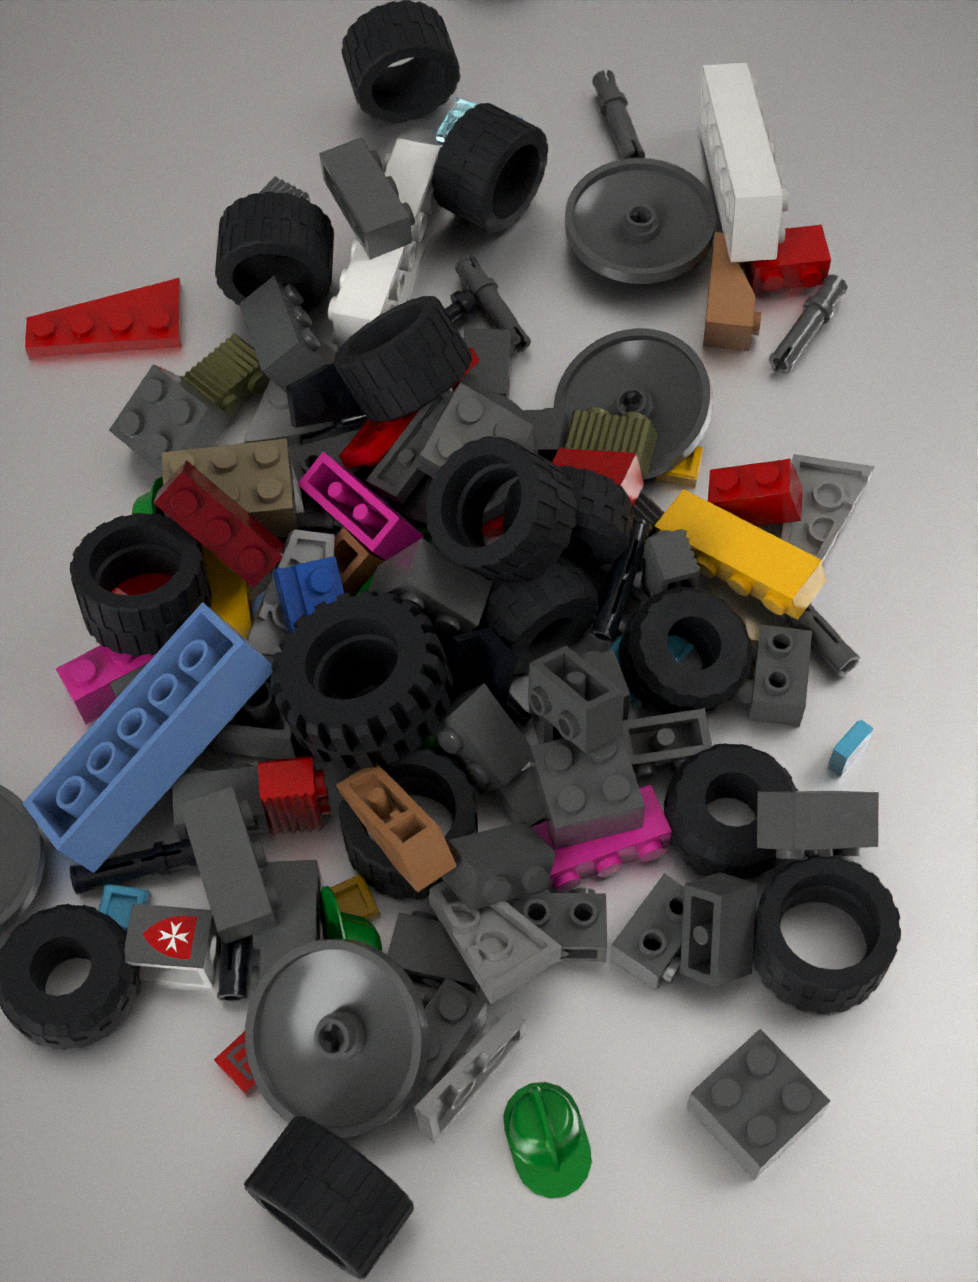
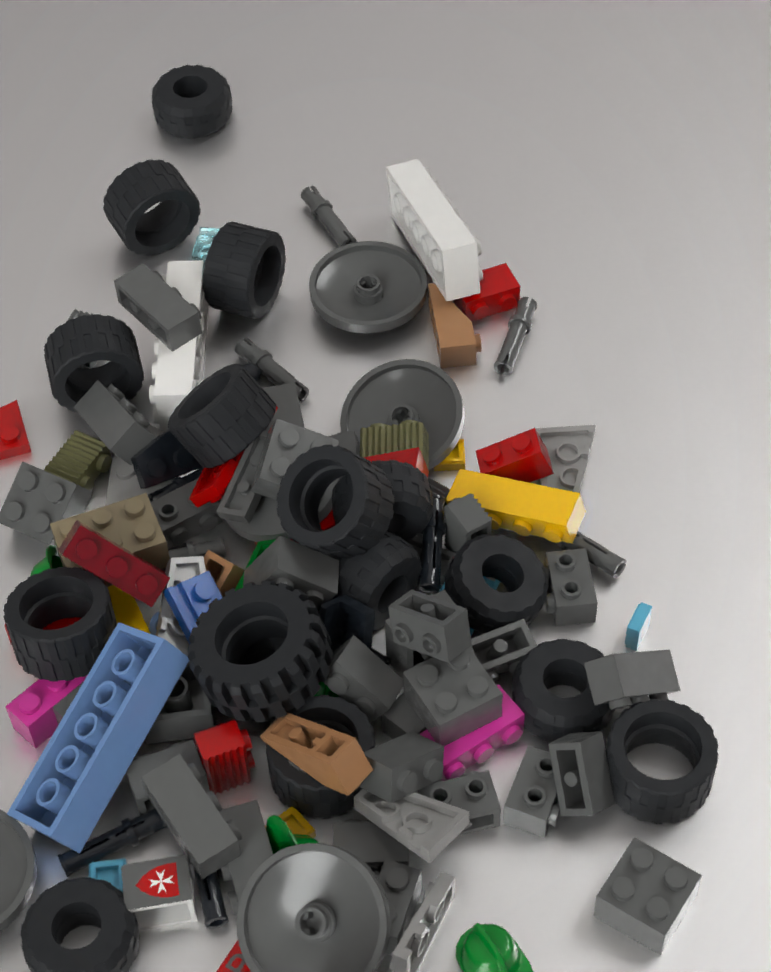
camera: 15 degrees left, 10 degrees down
dark pink brick [297,452,424,560] -> none

